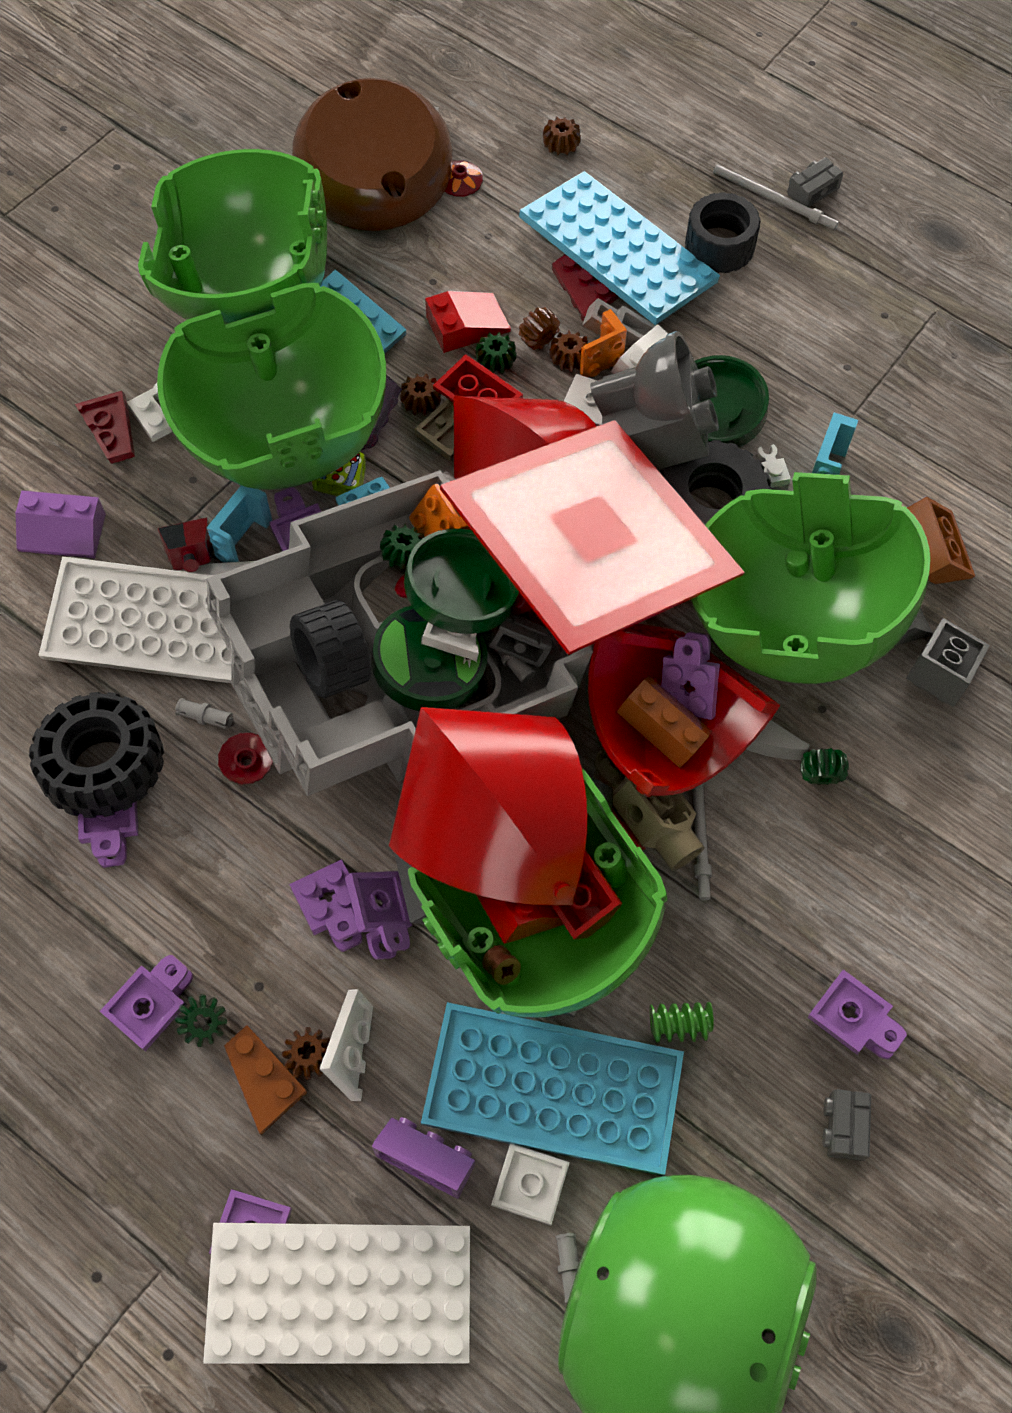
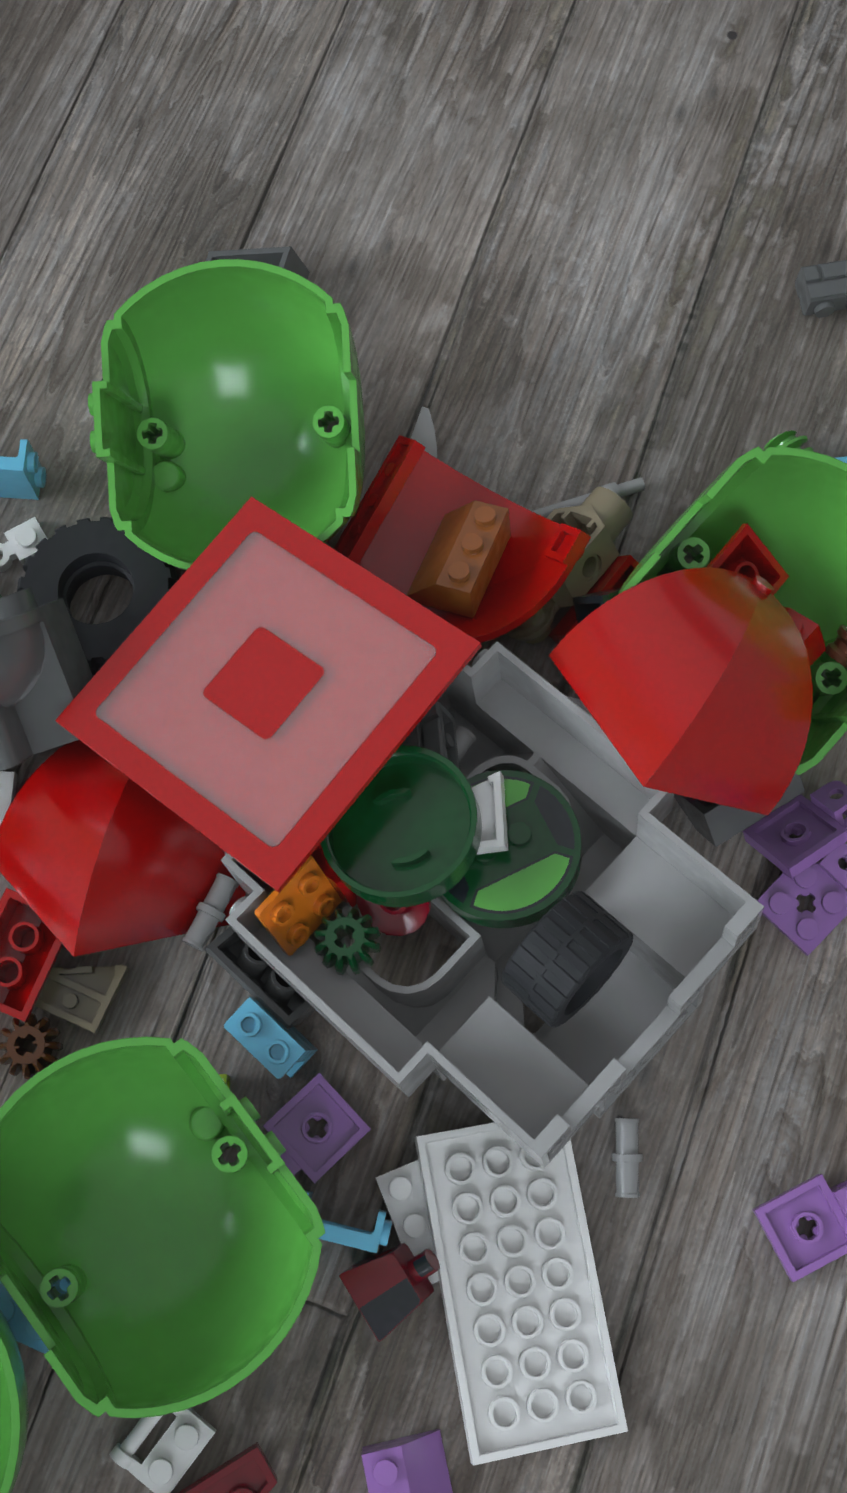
camera: 110 degrees left, 10 degrees up
black tyre [29,692,164,818] -> none
dark red dish [218,732,273,785] -> none
medium lavender plate [661,632,720,720] -> none
dark green gear [800,748,849,785] -> none
medium lavender plate [808,970,907,1059] -> none
dark orange slope [907,497,975,584] -> none

